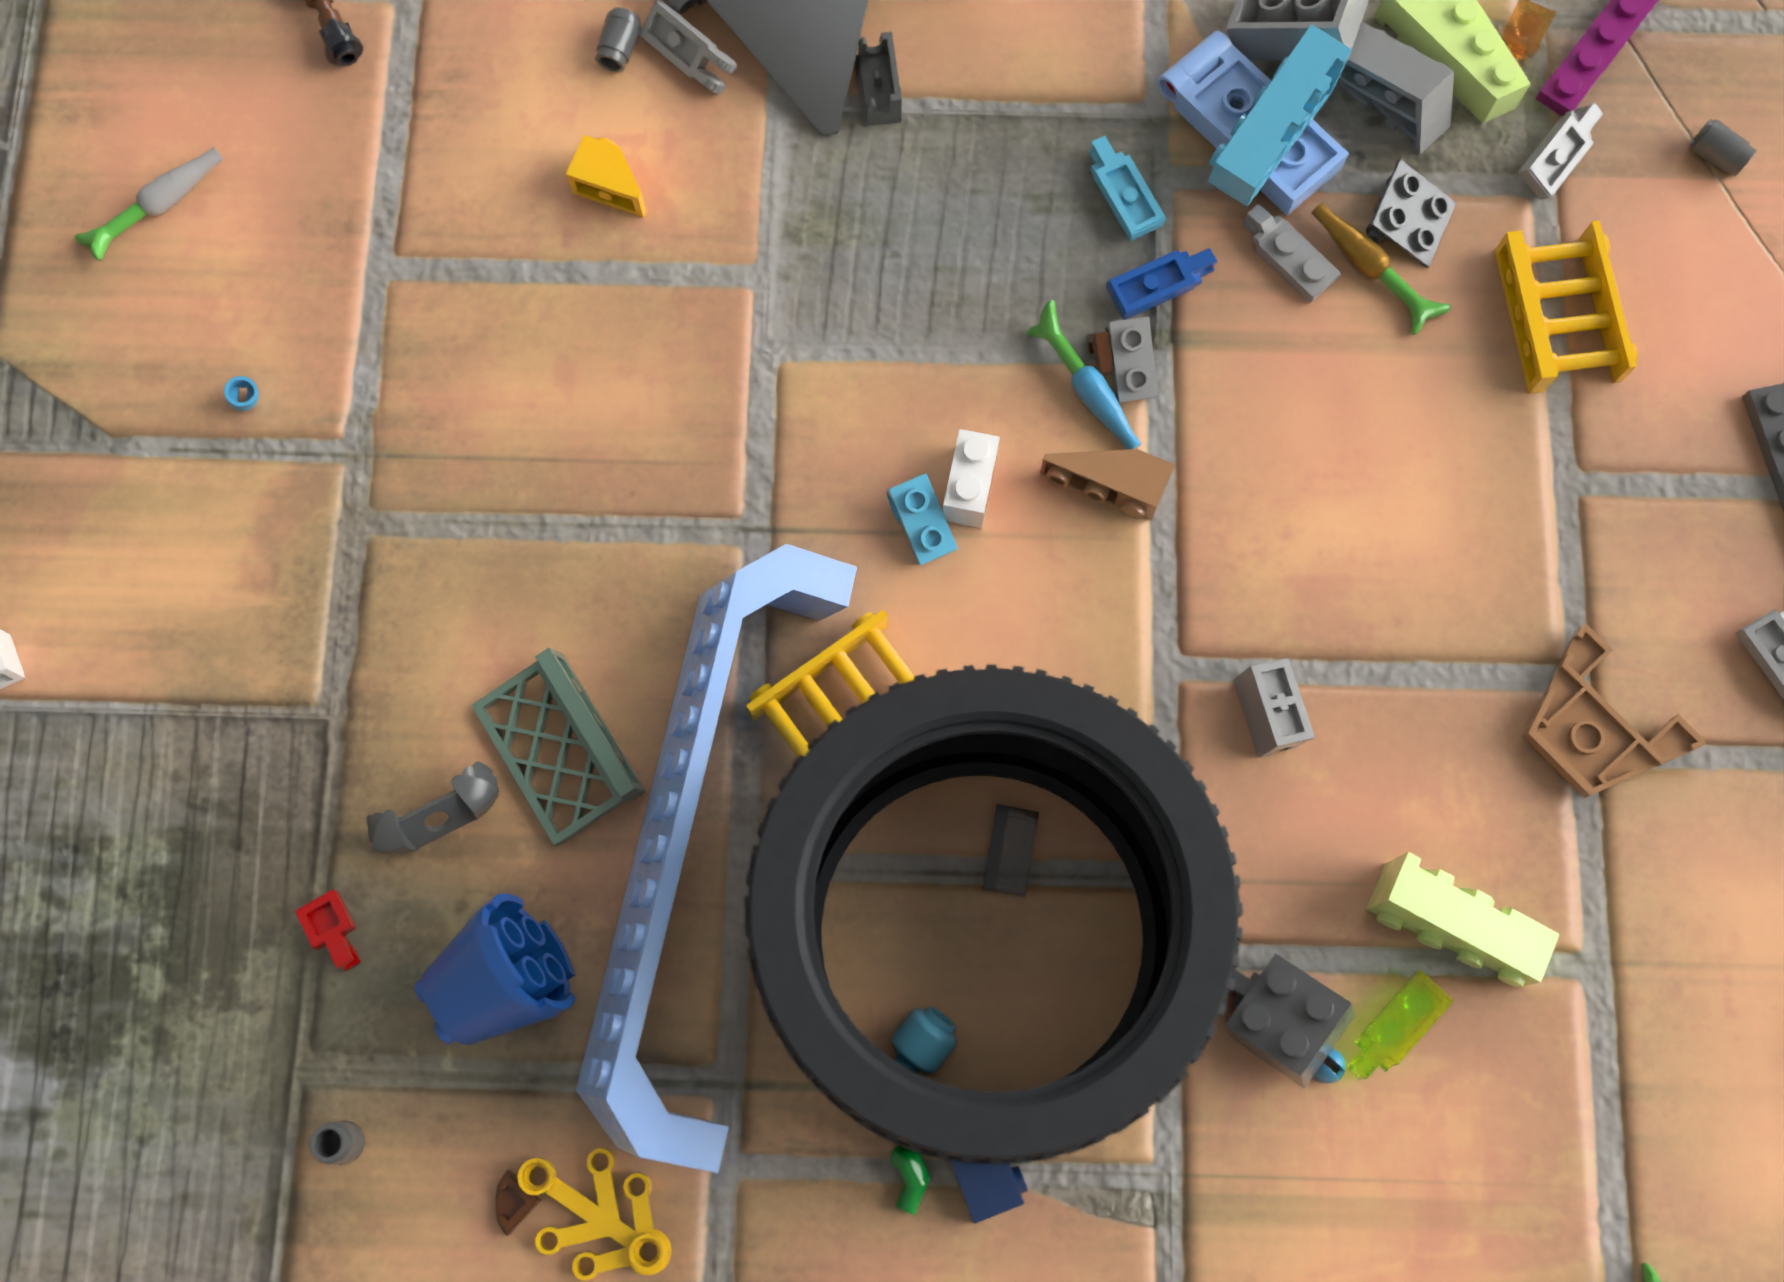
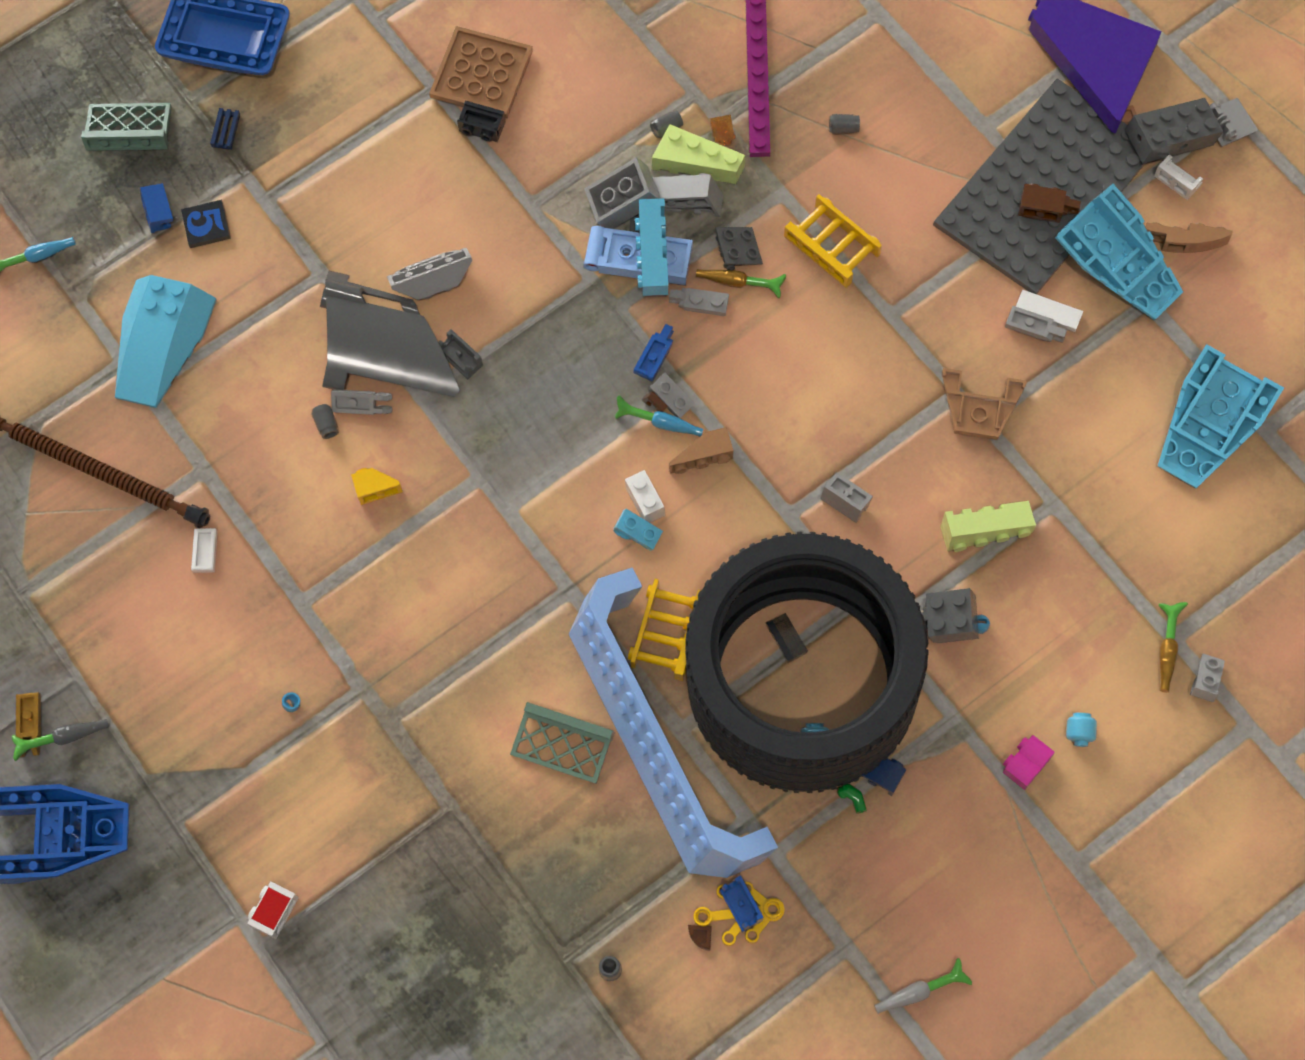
camera: 35 degrees left, 5 degrees down
light grey piece [75,147,224,261] -> none
red plate [295,889,361,971] -> none
dark grey piece [367,762,499,854] -> none
blue cone [414,893,576,1045] -> none
medium azure hinge [1089,136,1166,241] -> none
clear neon green hinge [1347,970,1454,1080] -> none
hinge [1518,102,1603,200] -> none
none -> white tile [191,528,218,573]
none -> blue hinge [720,875,763,932]

